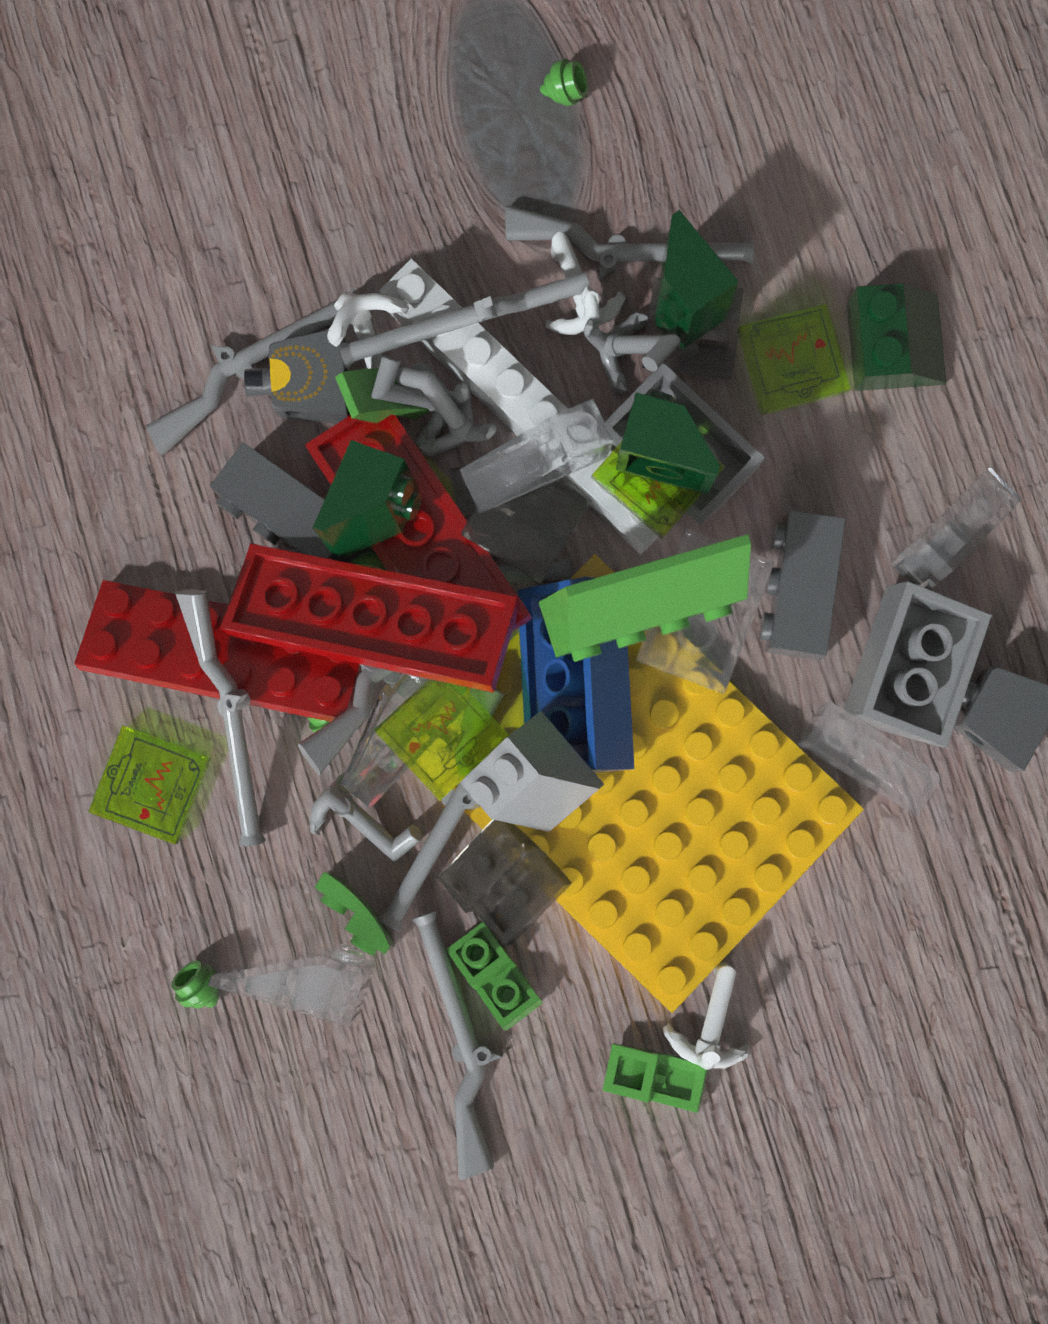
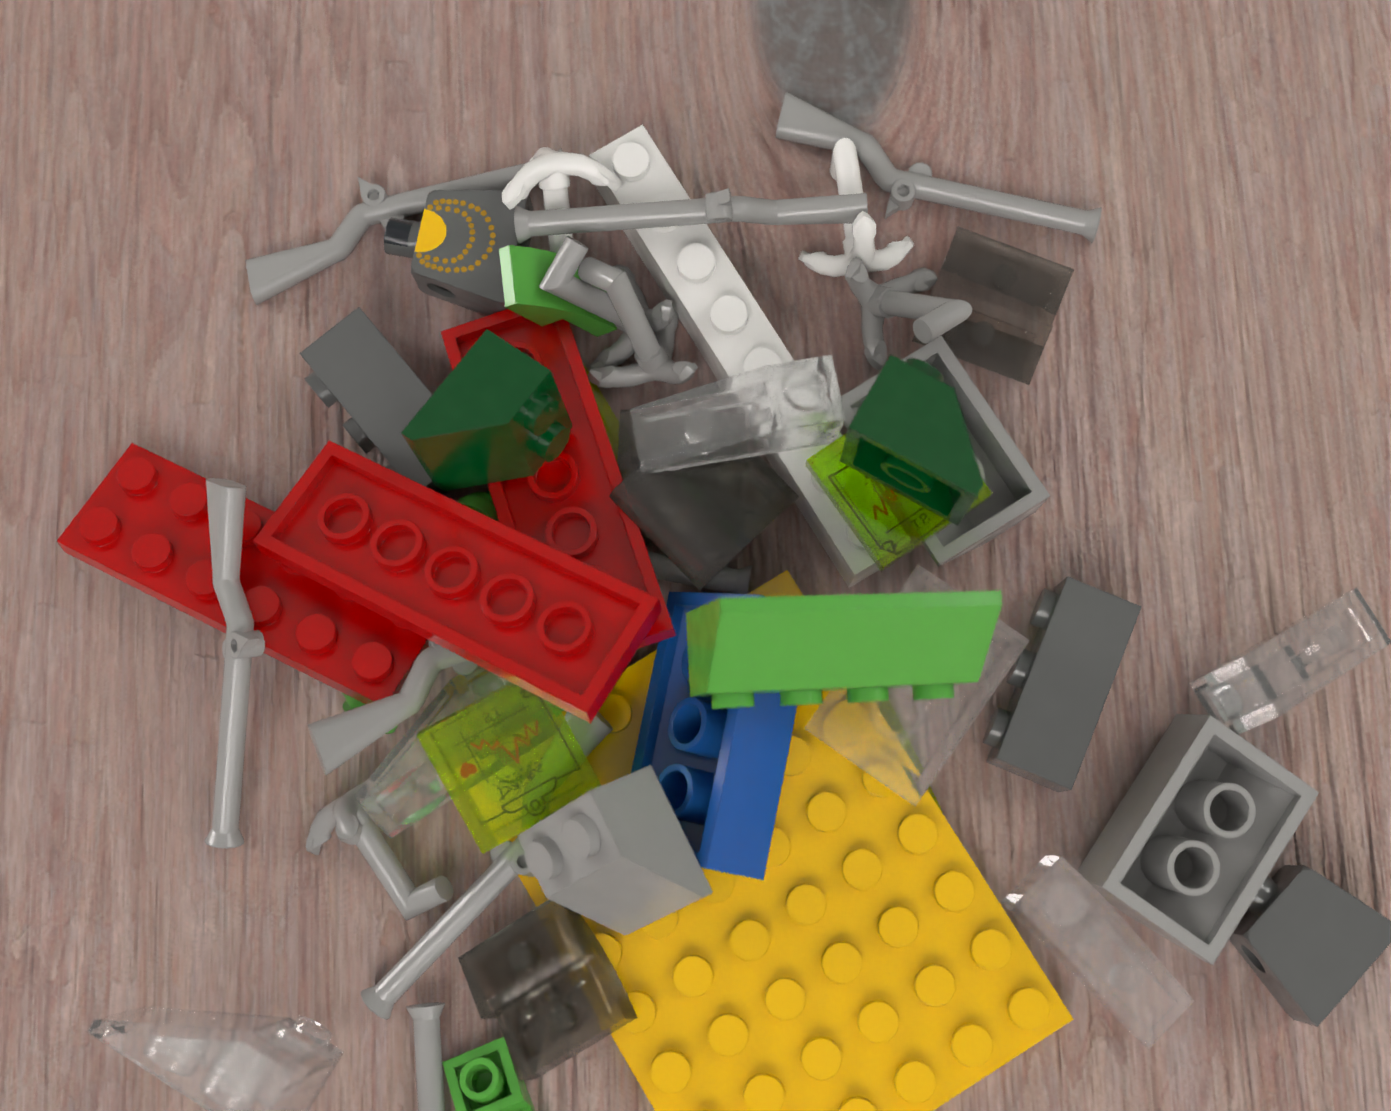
camera: 20 degrees right, 5 degrees down
clear neon green tile [88,725,211,845] -> none
bright green plate [171,960,220,1009] -> none
bright green slope [314,870,393,956] -> none
dark green slope [655,210,739,350] -> none
clear neon green tile [737,304,851,416] -> none
dark green slope [847,283,946,391] -> none

